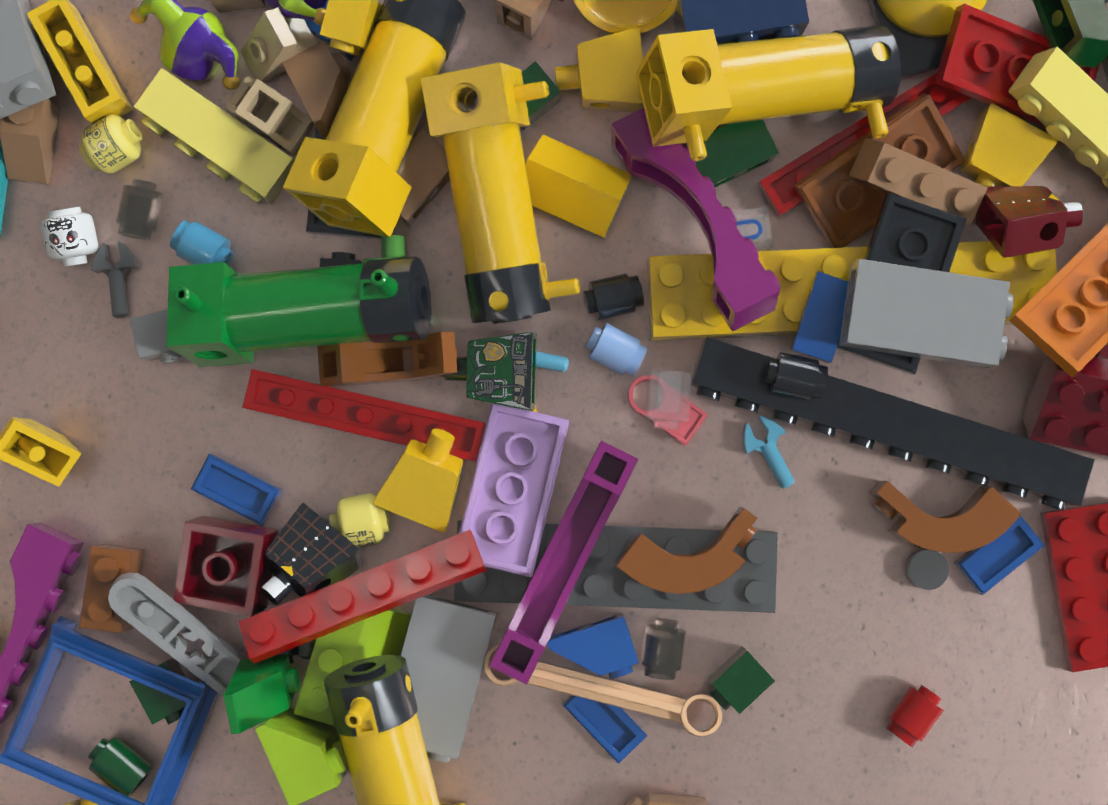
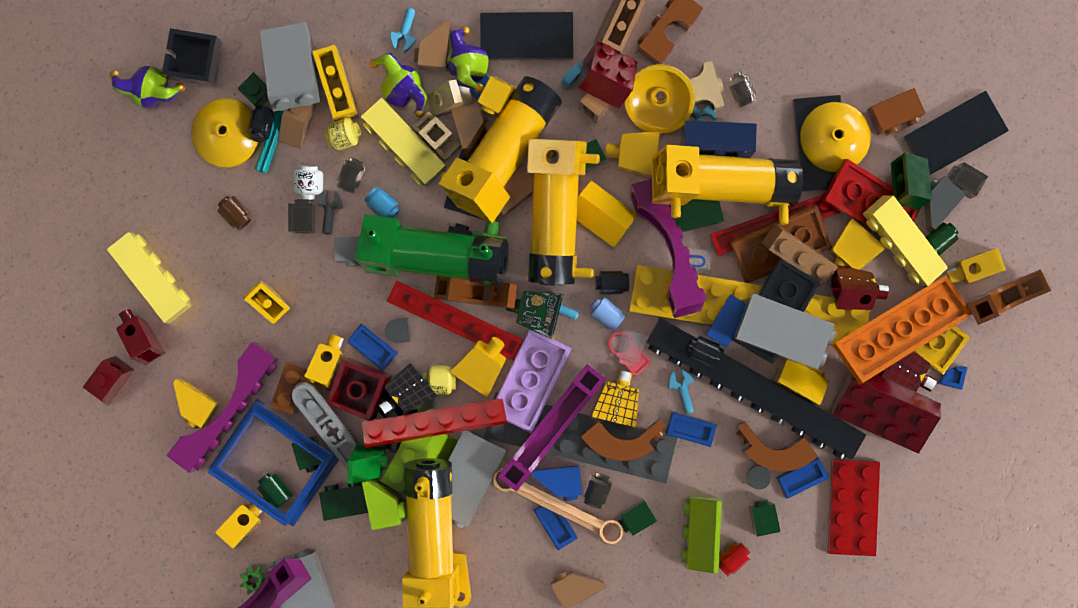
camera: 15 degrees right, 0 degrees up
none -> clear smoke brick [288,199,315,234]
none -> yellow torso [304,334,344,391]
none -> dark green brick [319,482,368,521]
none -> dark grey tile [385,318,410,343]
none -> yellow torso [591,370,639,428]
none -> blue tile [665,412,717,447]
none -> lime slope [681,496,722,574]
none -> dark green brick [749,499,781,537]
none -> yellow slope [771,358,829,405]

